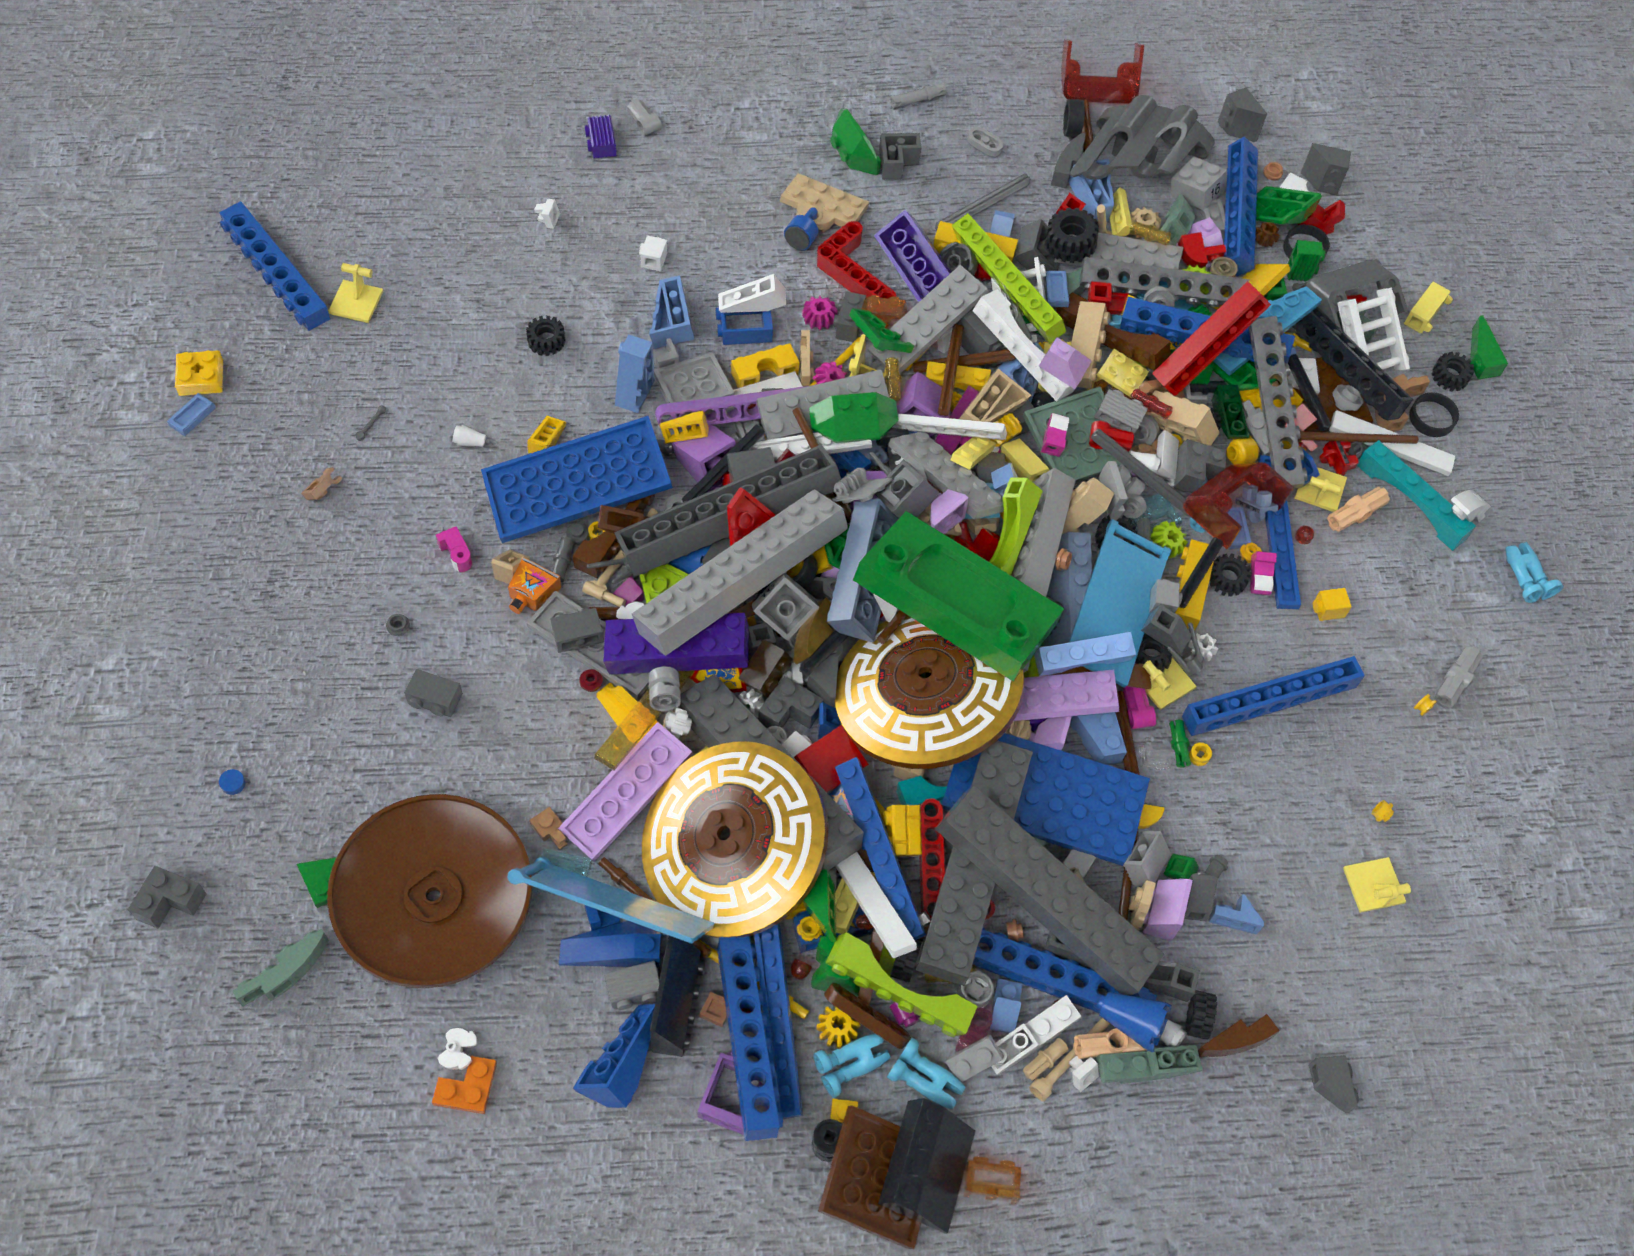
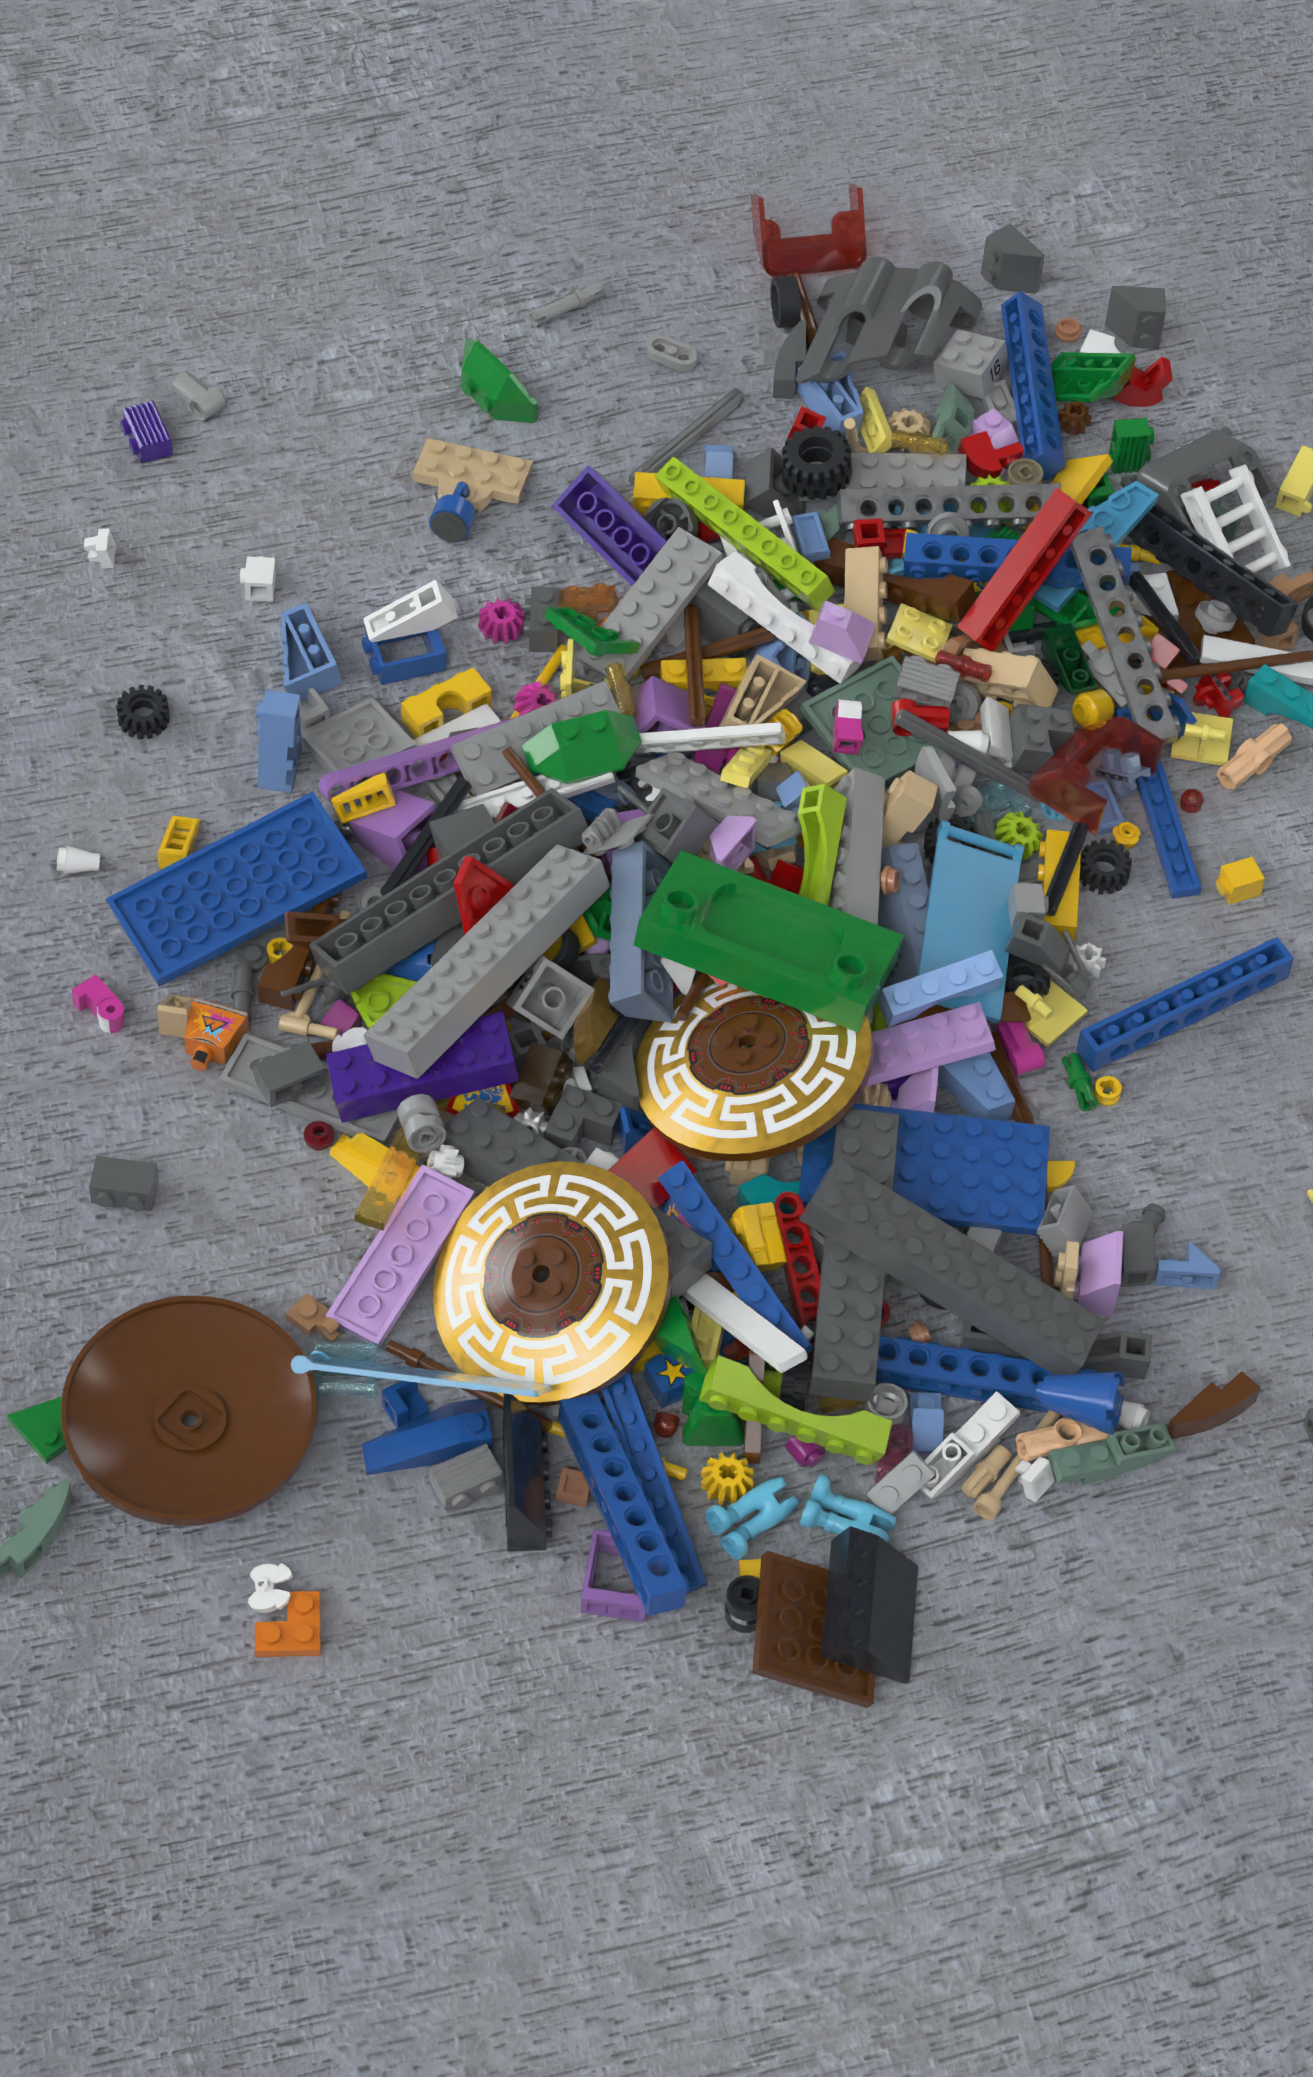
camera: 10 degrees left, 5 degrees down
dark grey plate [386,614,410,636] -> none
blue wedge [573,1004,655,1108] -> none
yellow plate [797,917,822,941] -> none
tan wing [800,330,814,387] -> none
red beam [816,221,896,316] -> none
reddish brown beam [824,983,911,1049] -> none
dark grey brick [879,133,922,180] -> none
clear orange window [963,1156,1021,1204] -> none
green slope [1164,853,1199,879] -> none
black tyre [1185,990,1217,1040] -> none
dark pink leg [1250,551,1277,595] -> none
black tyre [1283,224,1330,263] -> none

